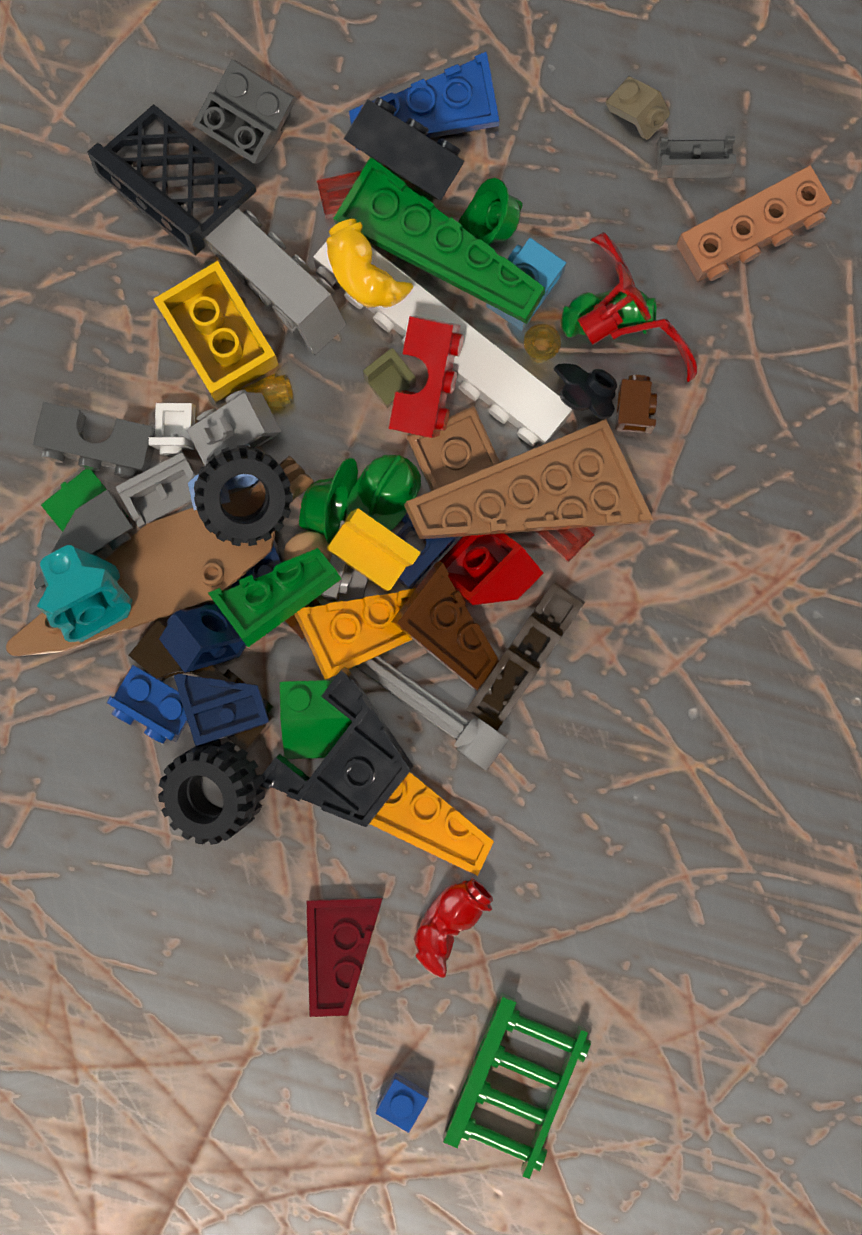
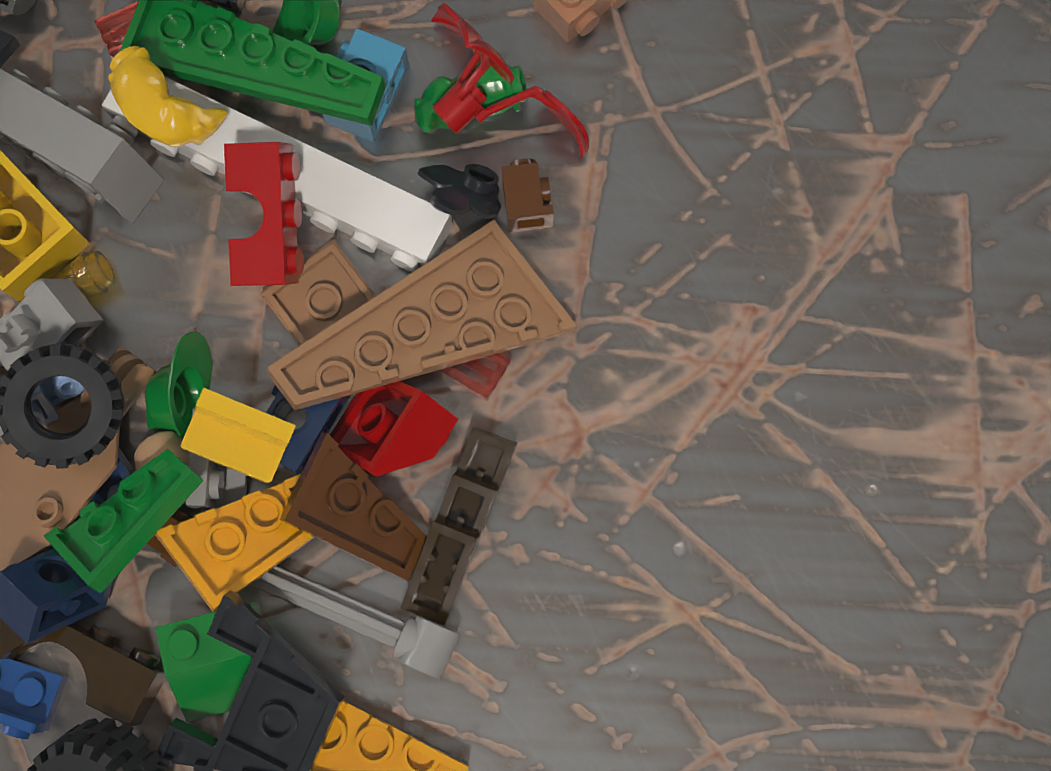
camera: 15 degrees left, 5 degrees down
dark blue wing [174,674,270,747] -> none
green piece [347,455,421,531] -> none
olive panel [363,348,416,408] -> none
clear yellow cone [524,324,561,363] -> none

